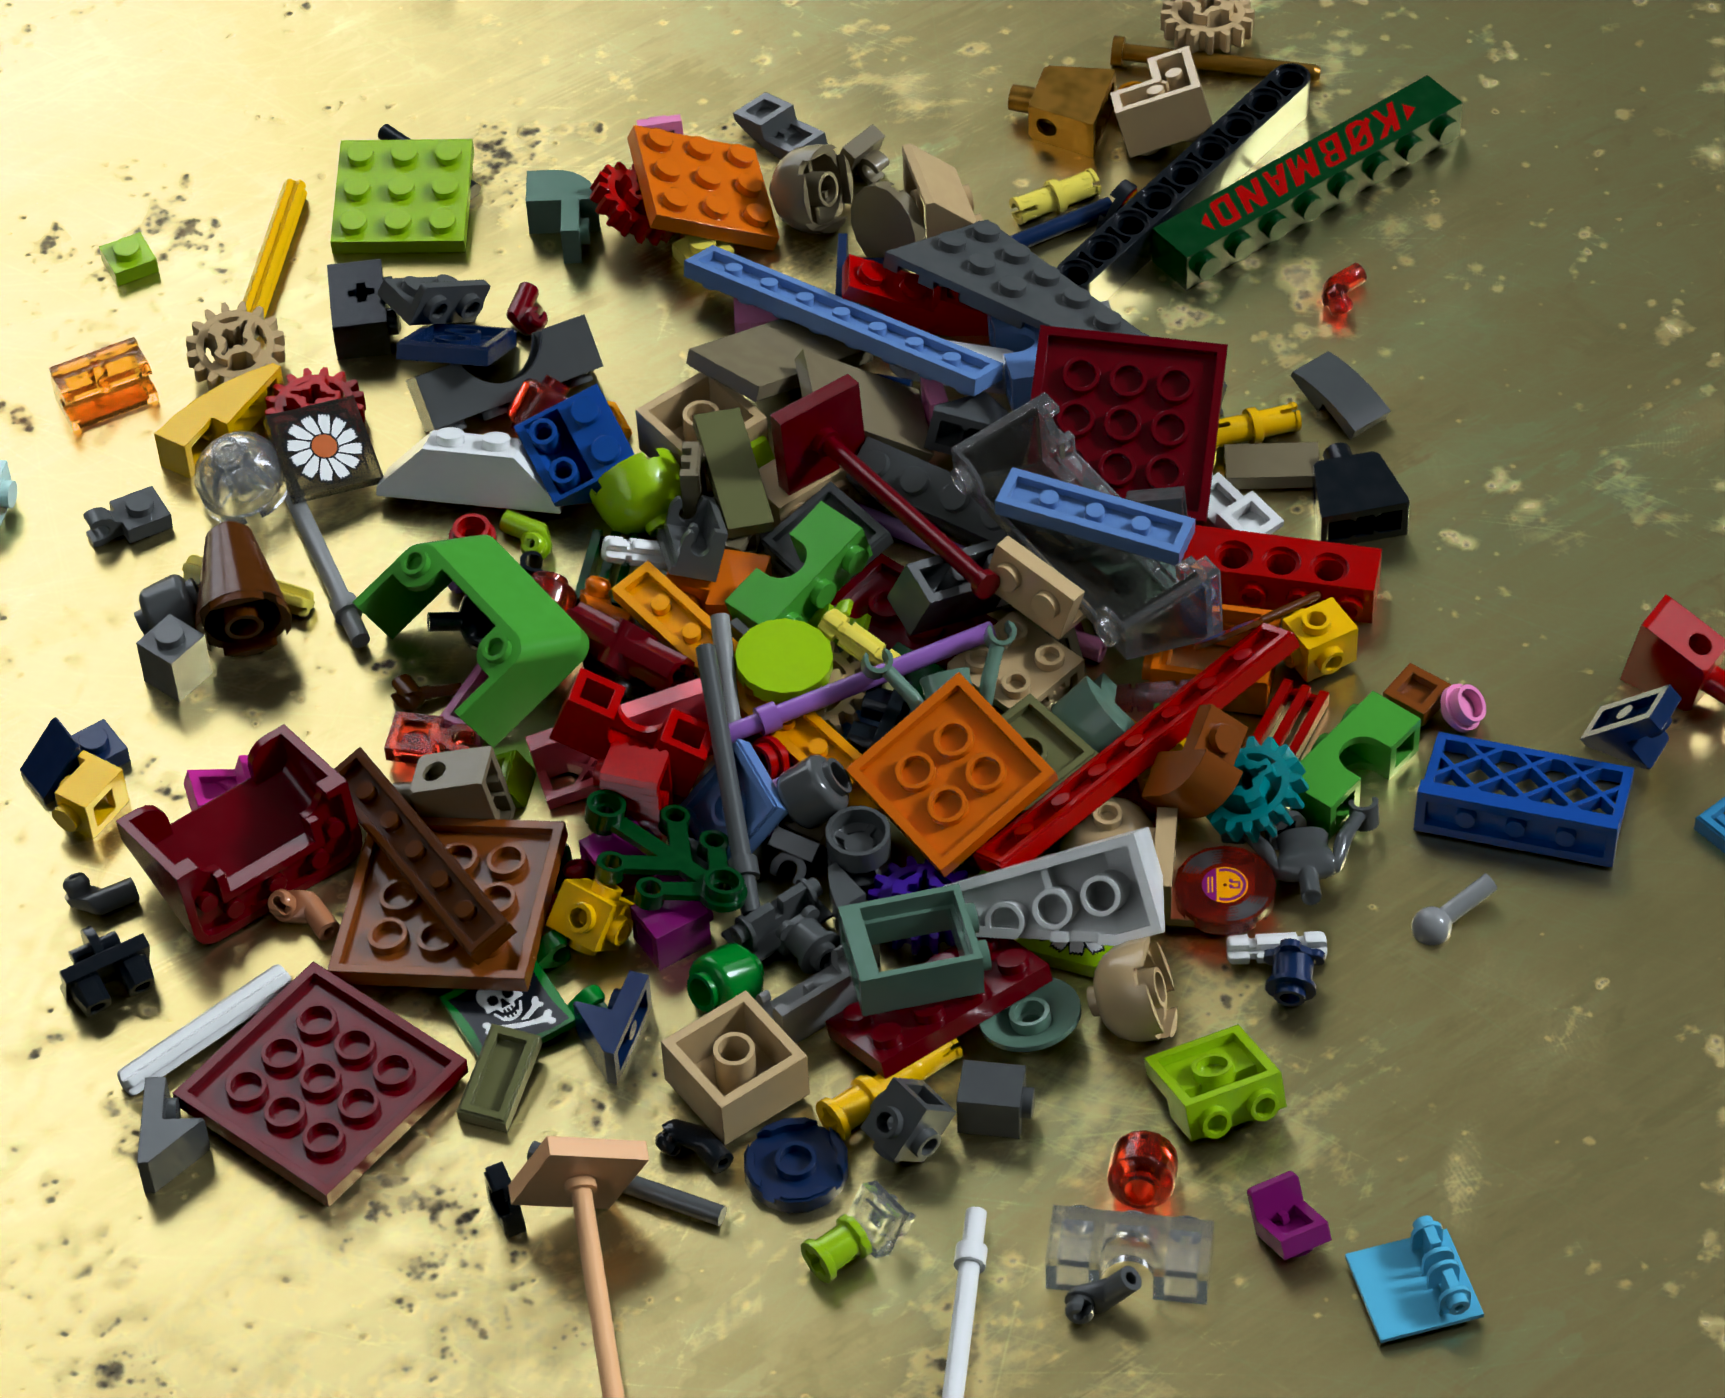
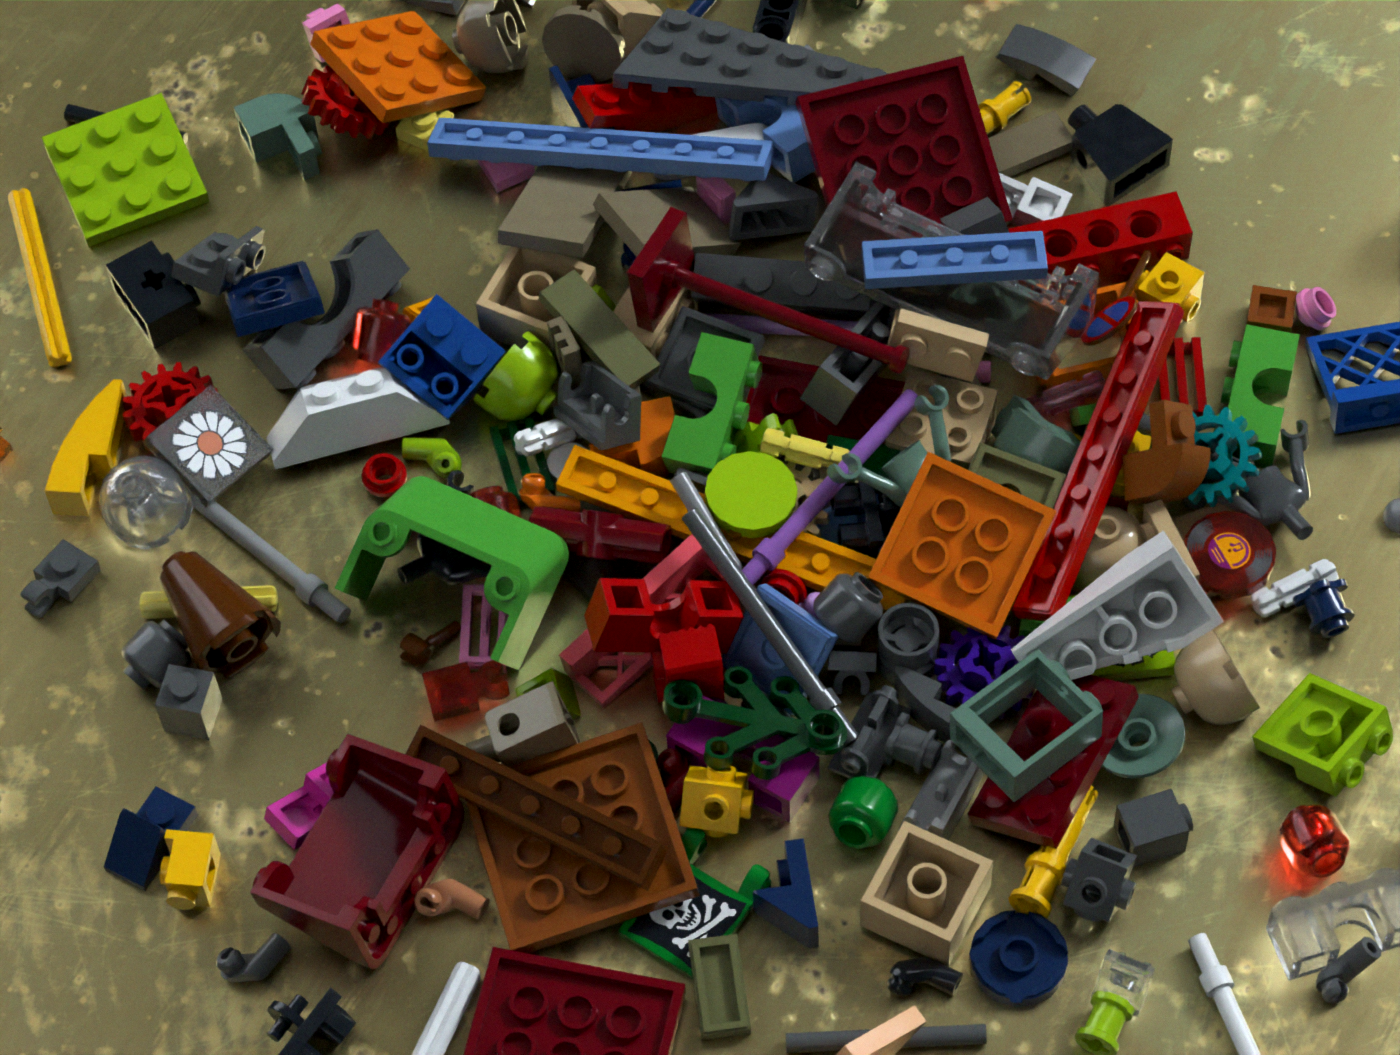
camera: 25 degrees left, 10 degrees up
tan gear [186,301,286,391] -> none
dark red arm [506,282,548,337] -> none

